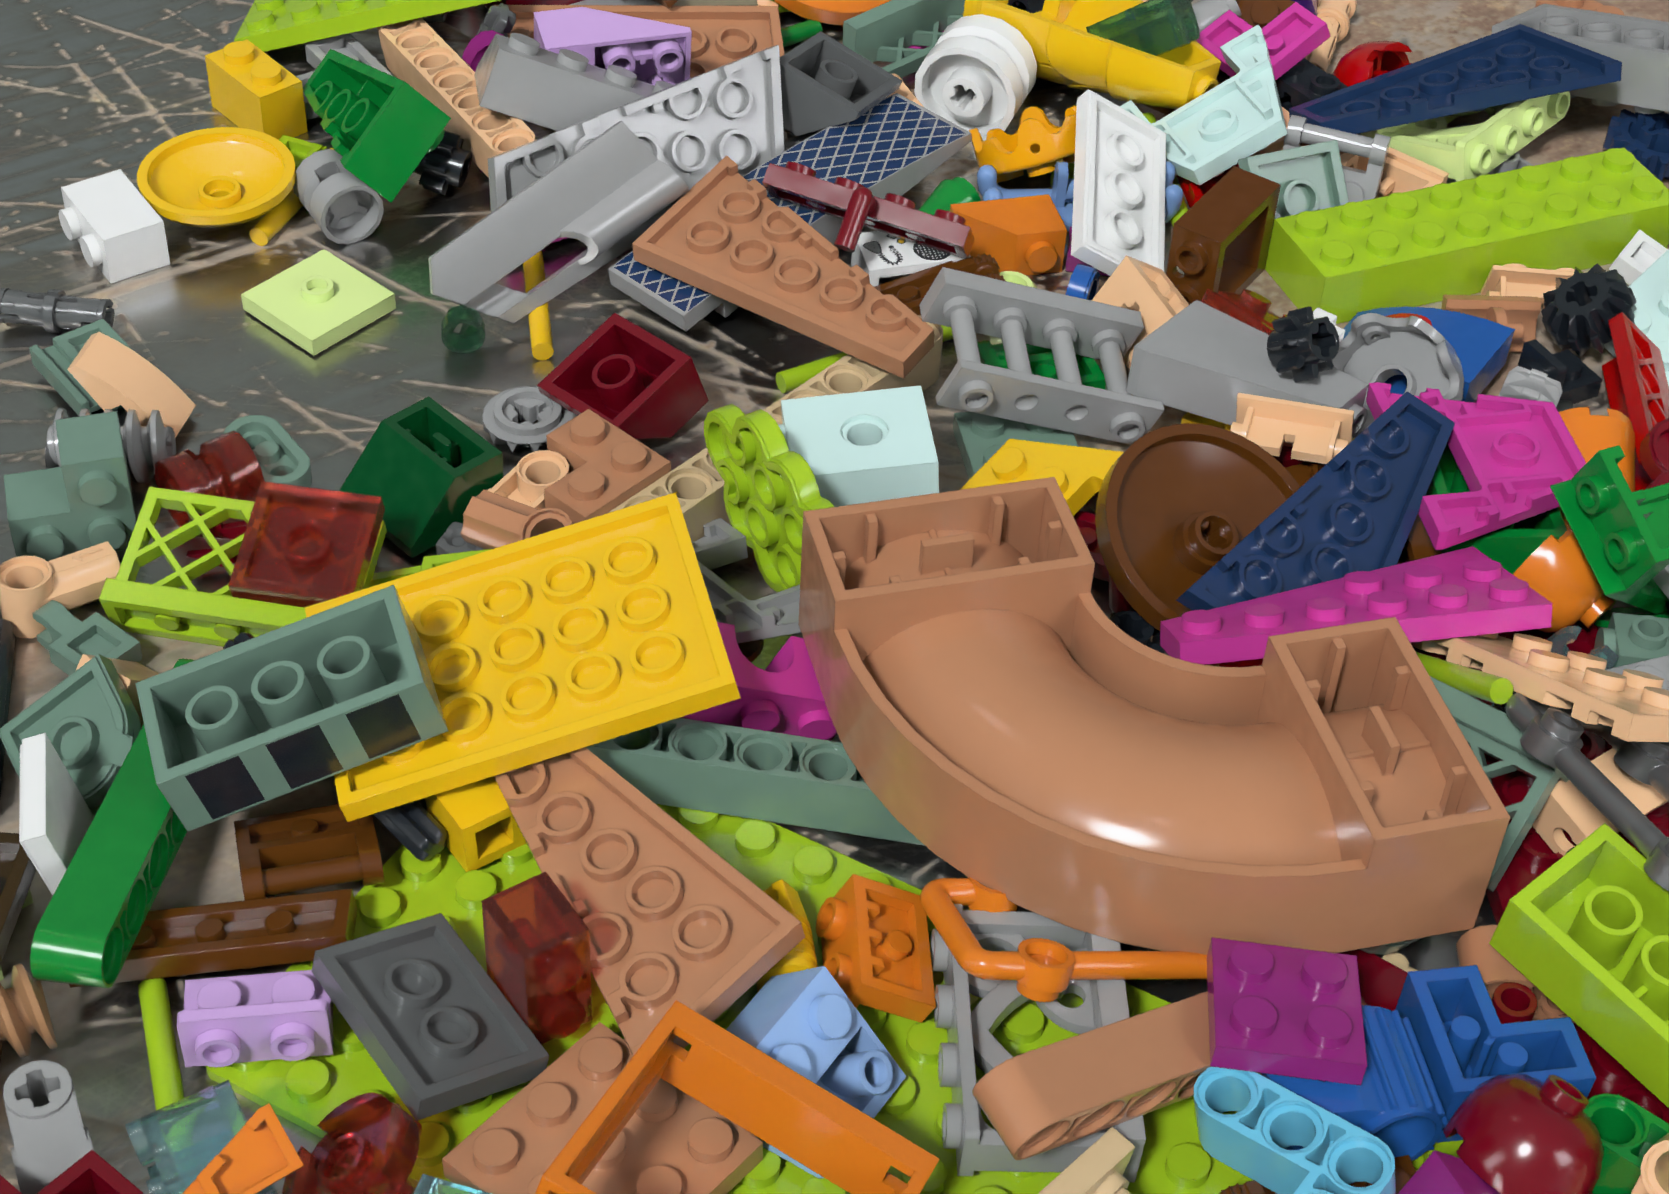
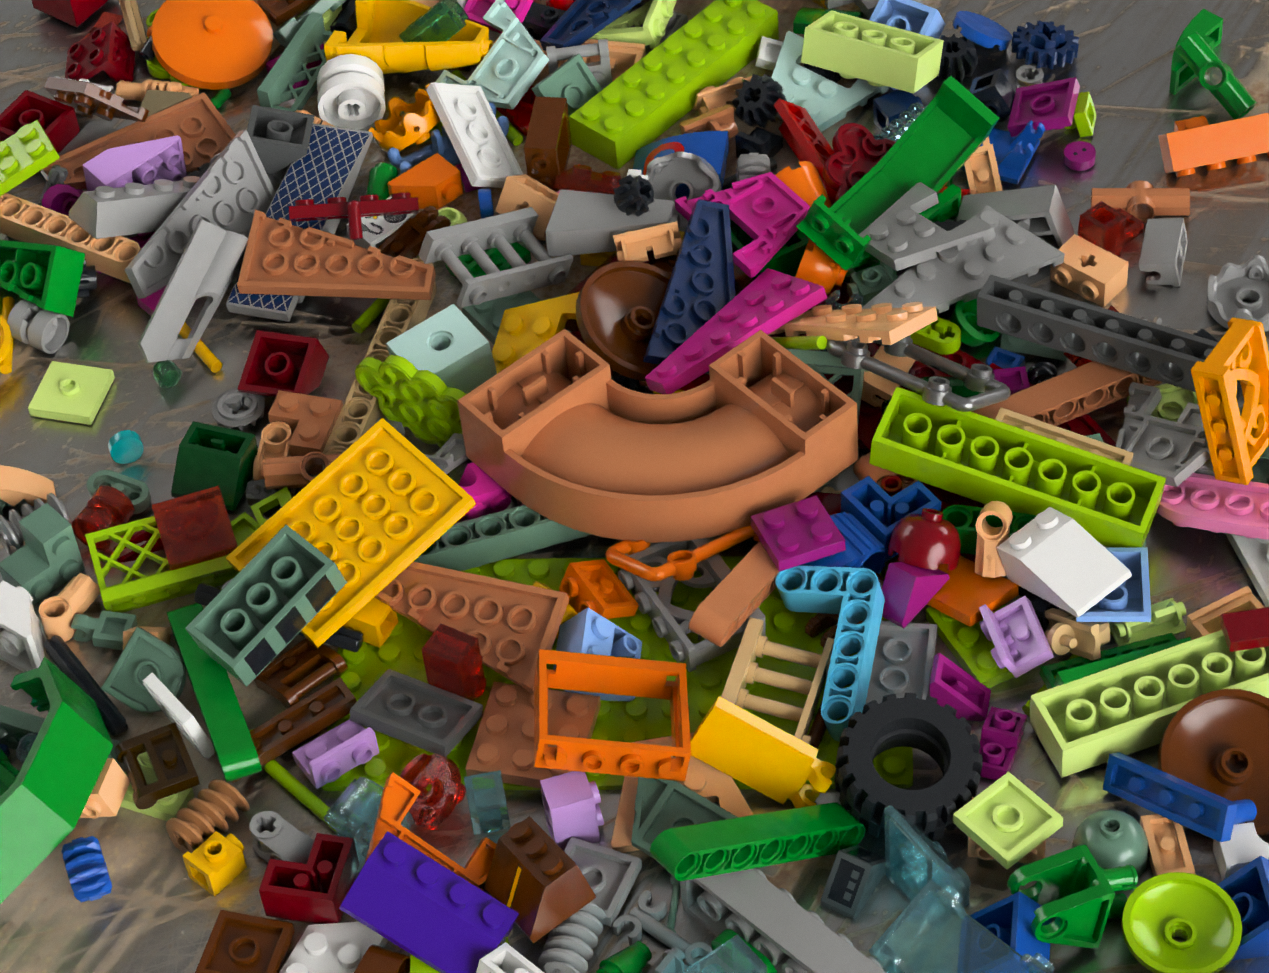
camera: 20 degrees left, 5 degrees up
none -> teal tile [108,430,144,464]

